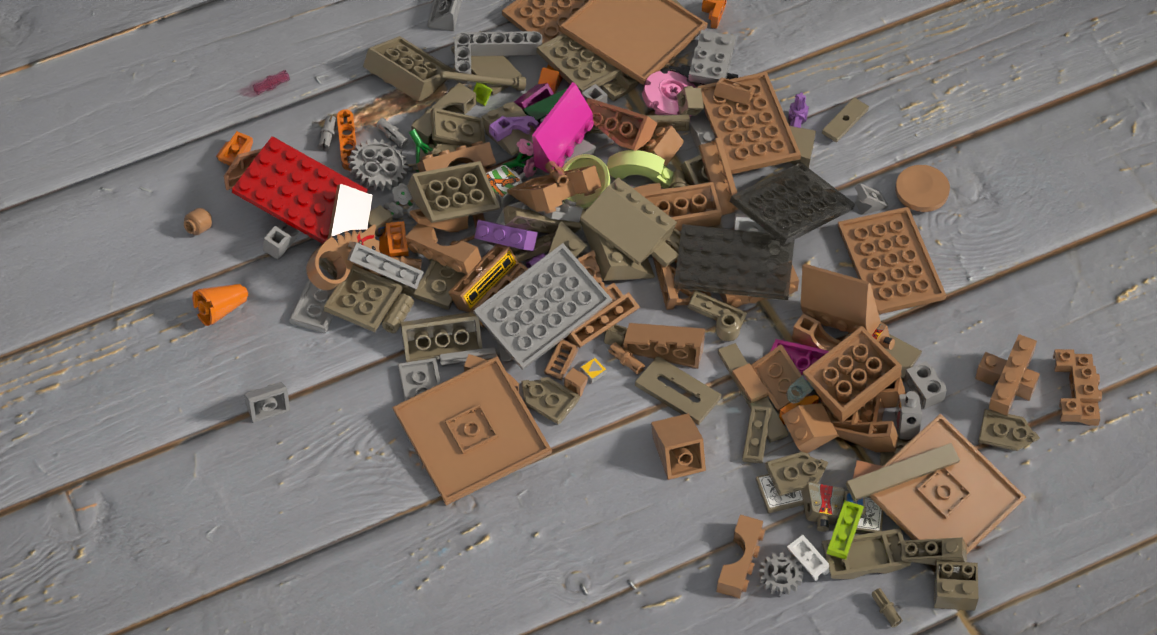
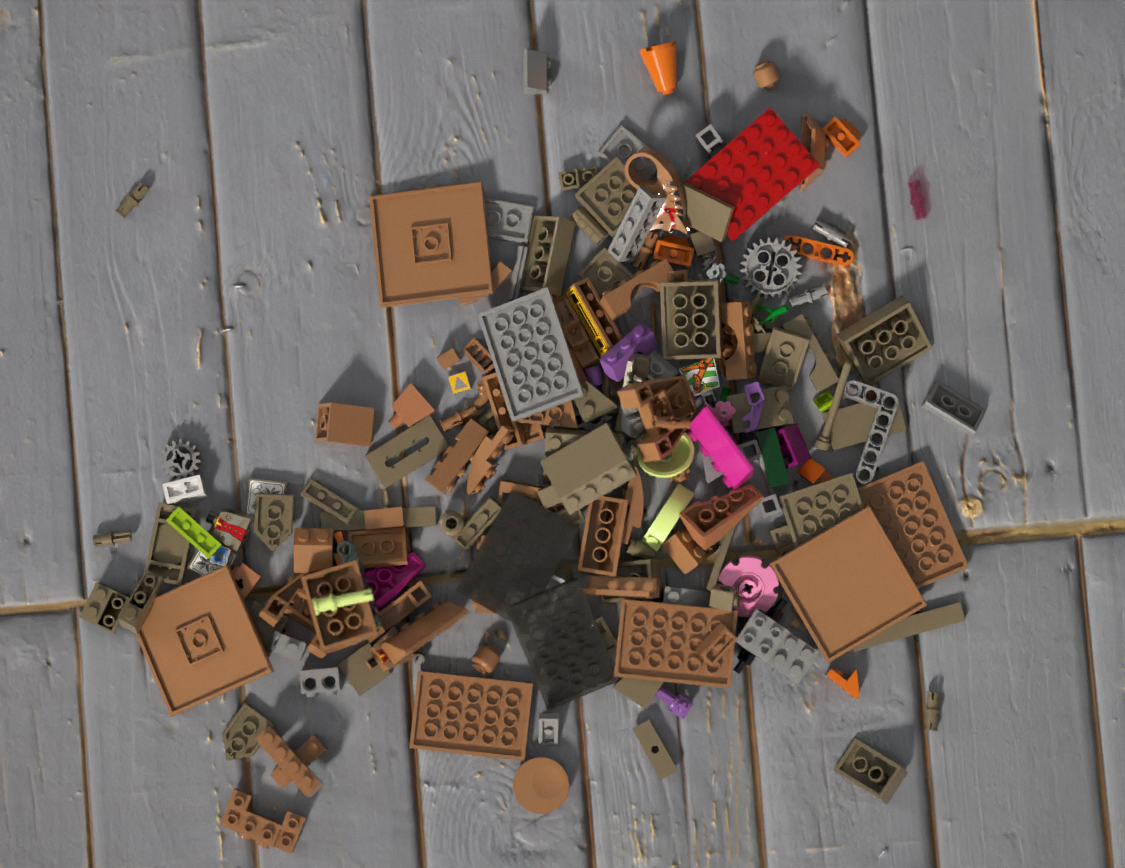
camera: 115 degrees right, 30 degrees up
dark tan tile [521,377,580,424] -> none
medium nougat arch [716,514,766,599] -> none
dark tan tile [845,443,960,501] -> none
none -> yellowish green pin [313,588,374,615]
none -> nougat torso [388,383,436,429]
none -> medium nougat slope [467,425,515,495]
none -> medium nougat head [472,644,500,674]
none -> medium nougat arm [473,380,489,410]
none -> dark tan slope [558,166,598,191]

